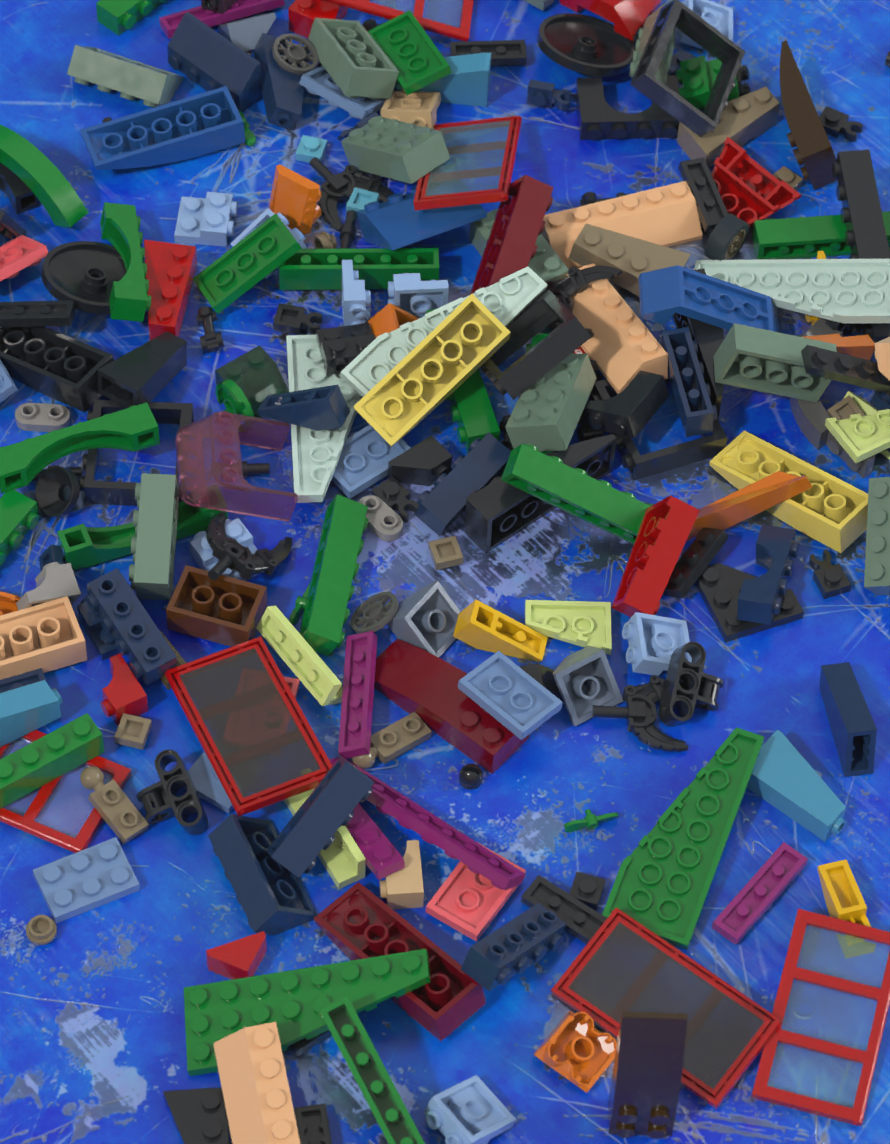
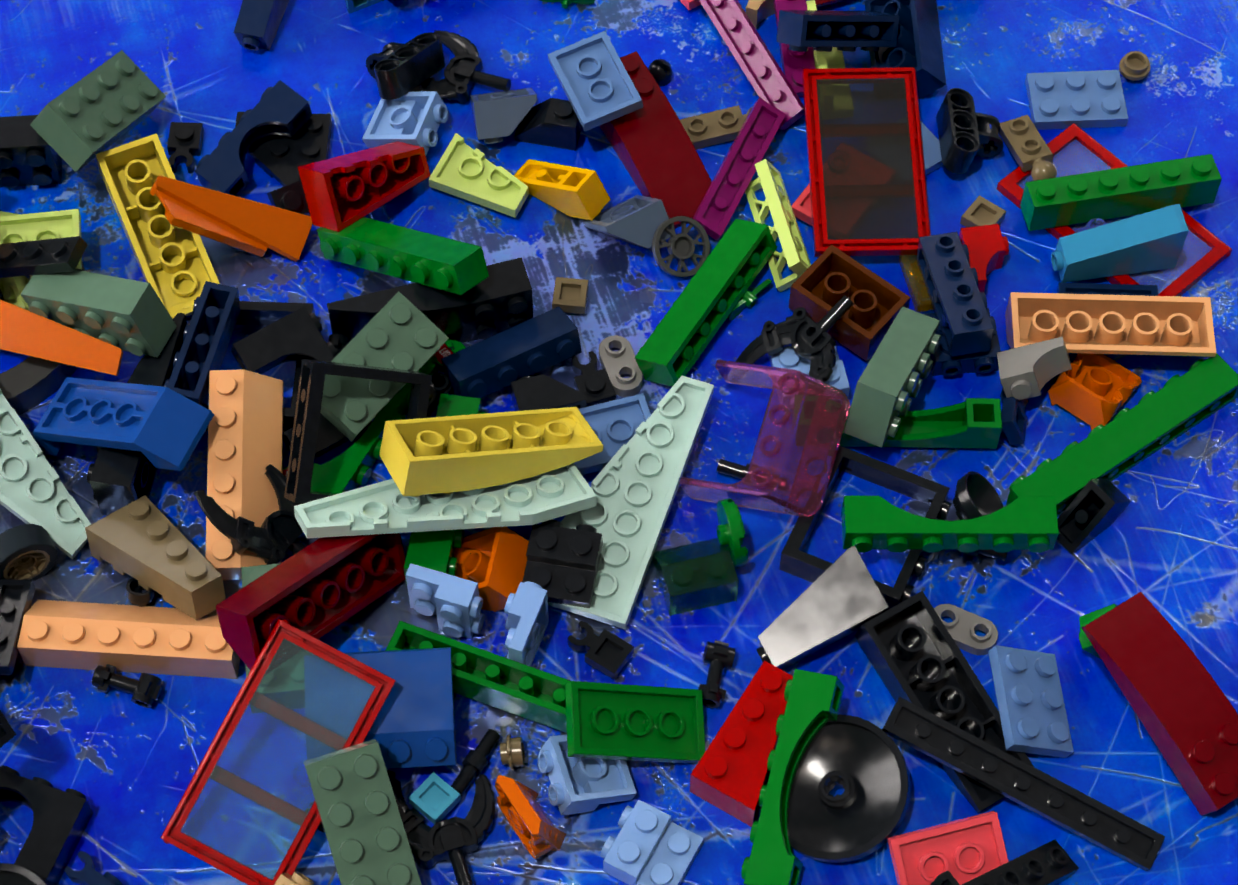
camera: 155 degrees left, 5 degrees up
dark blue slope [257,385,350,431] -> none

